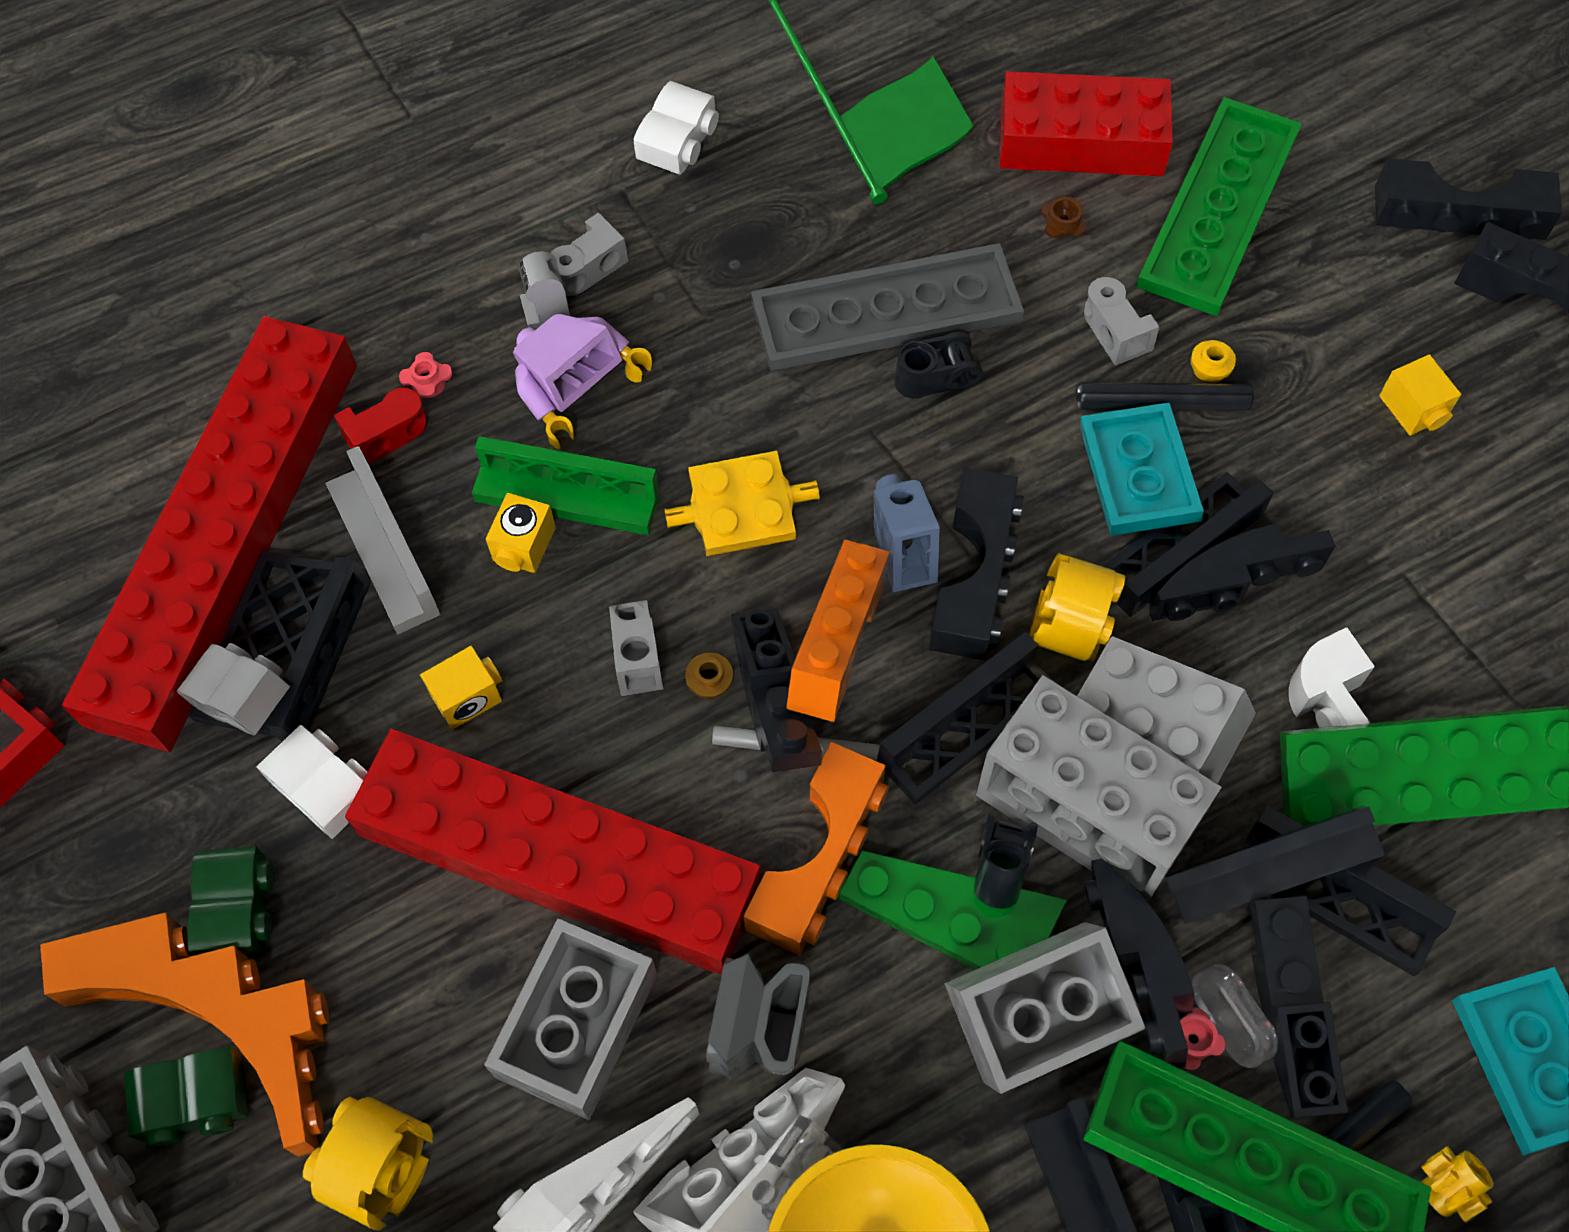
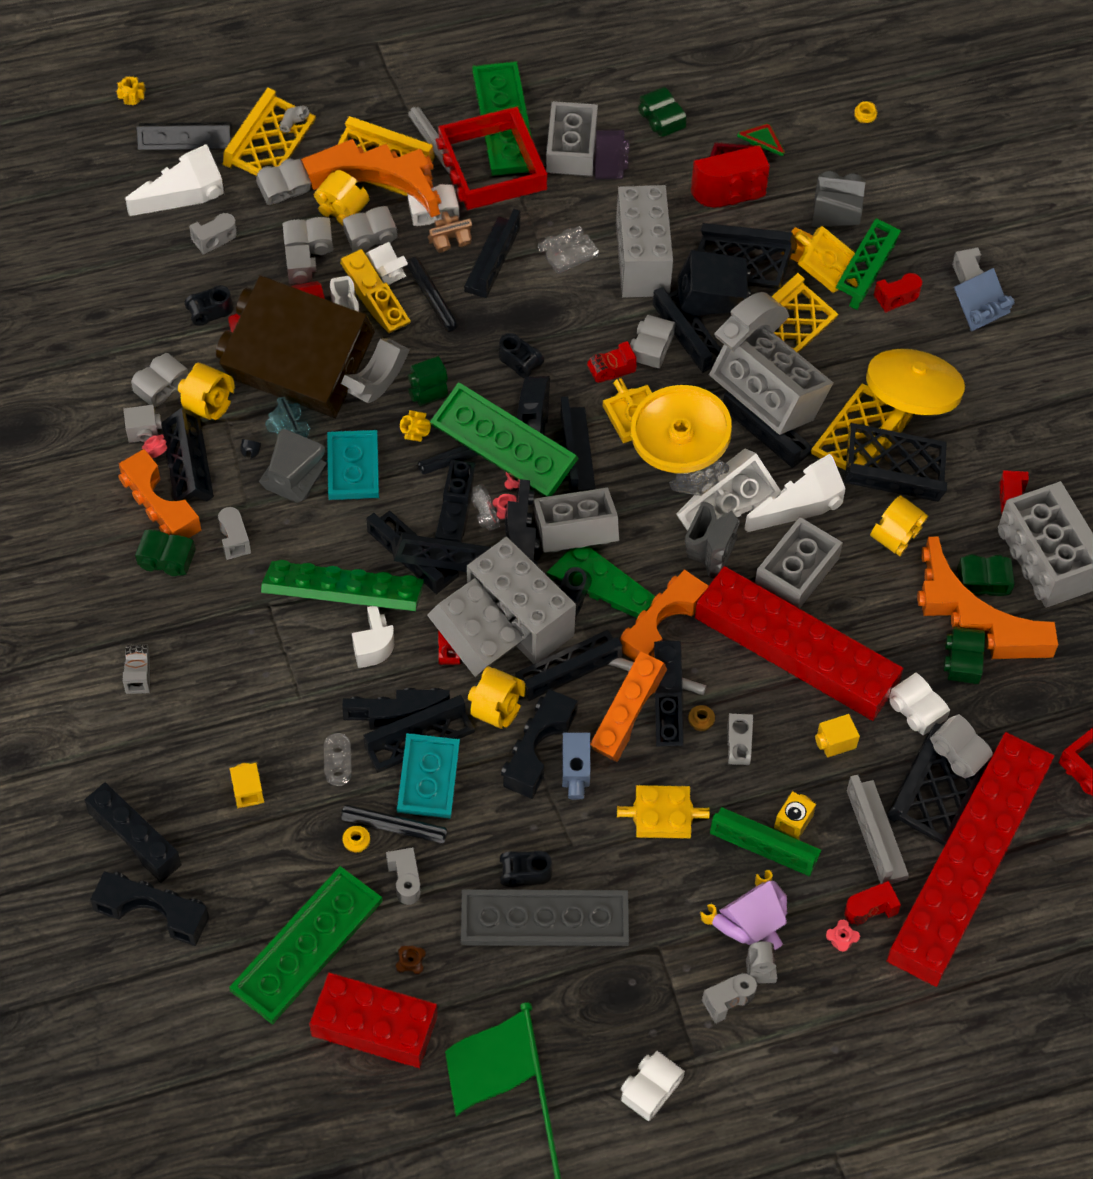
camera: 170 degrees left, 5 degrees down
none -> clear plate [324,733,352,786]

